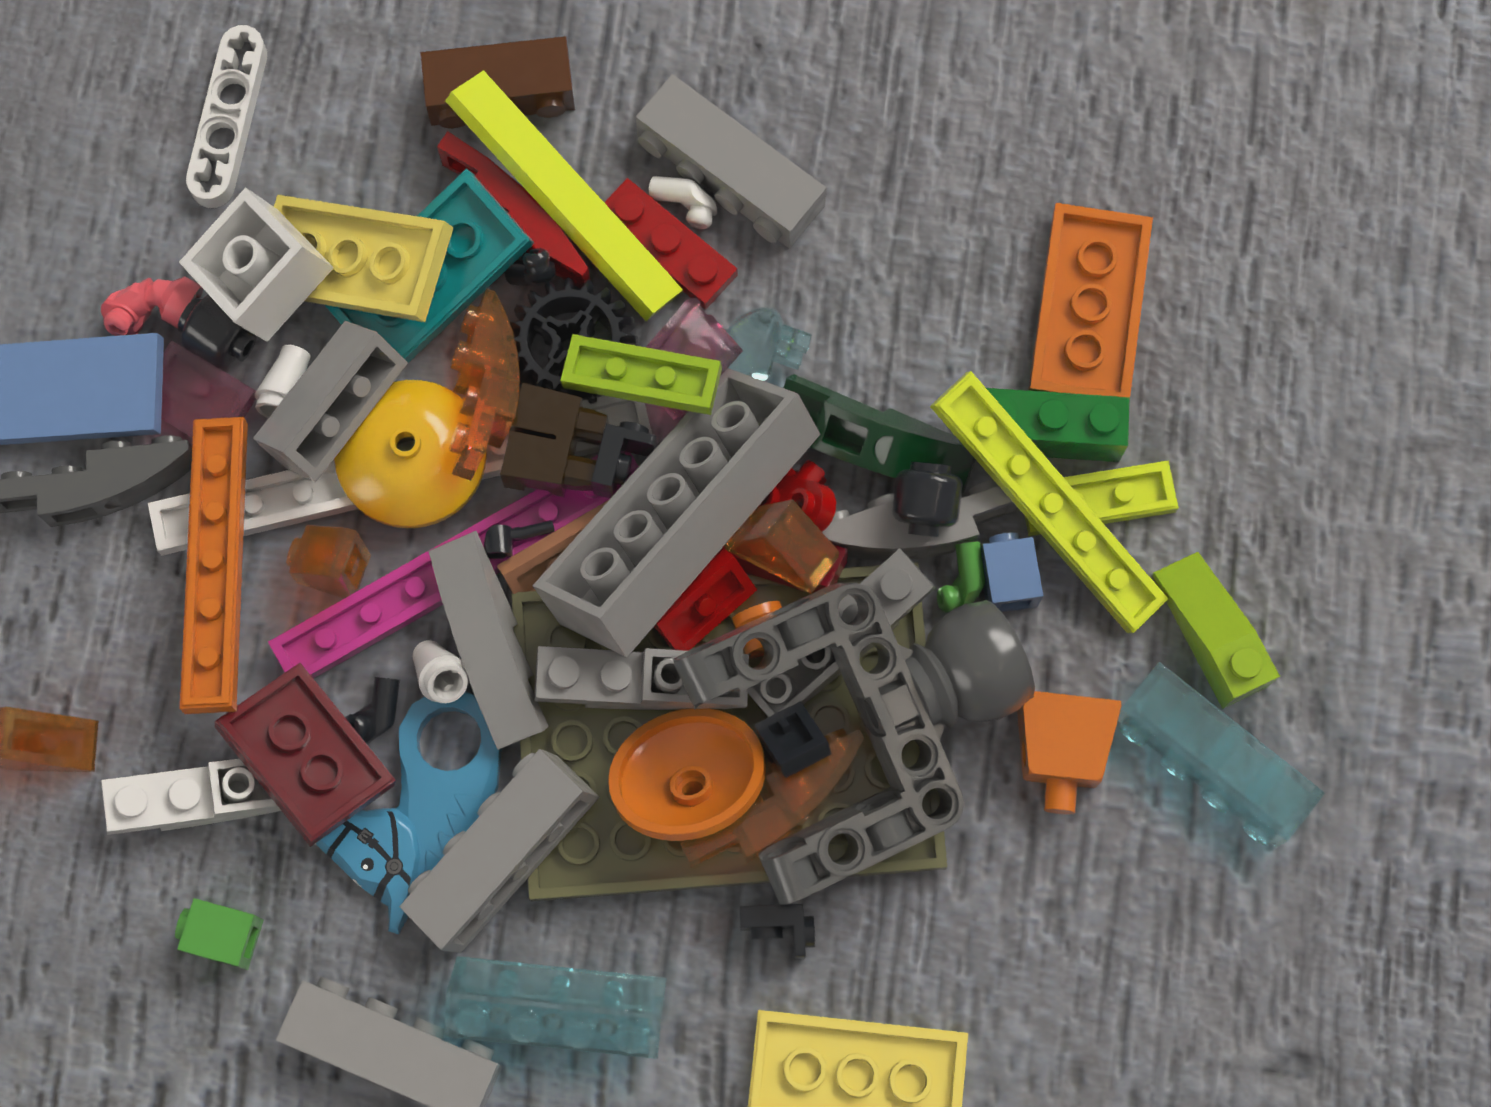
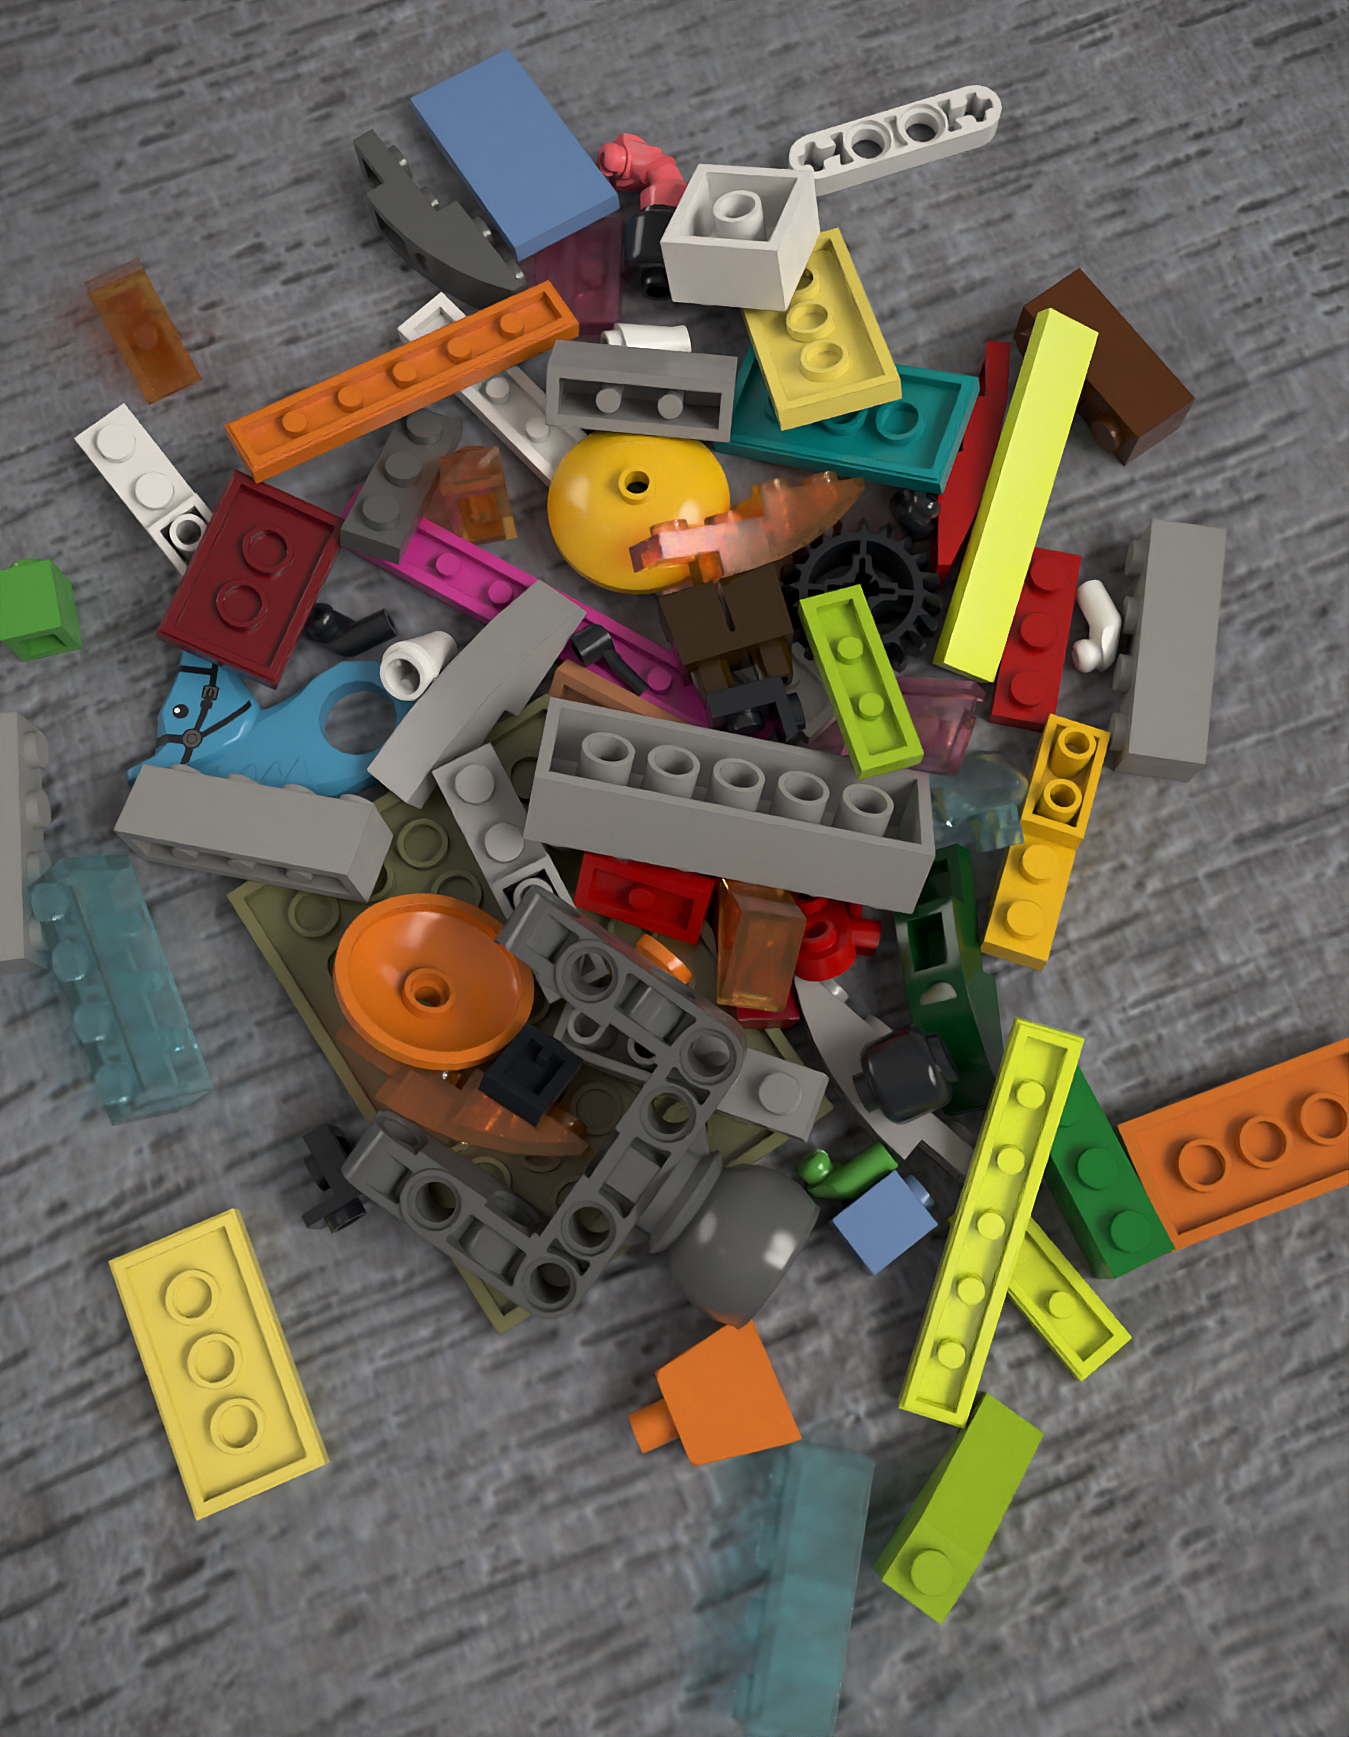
camera: 65 degrees right, 0 degrees up
none -> dark grey plate [340,408,463,565]
none -> yellow slope [980,714,1111,972]

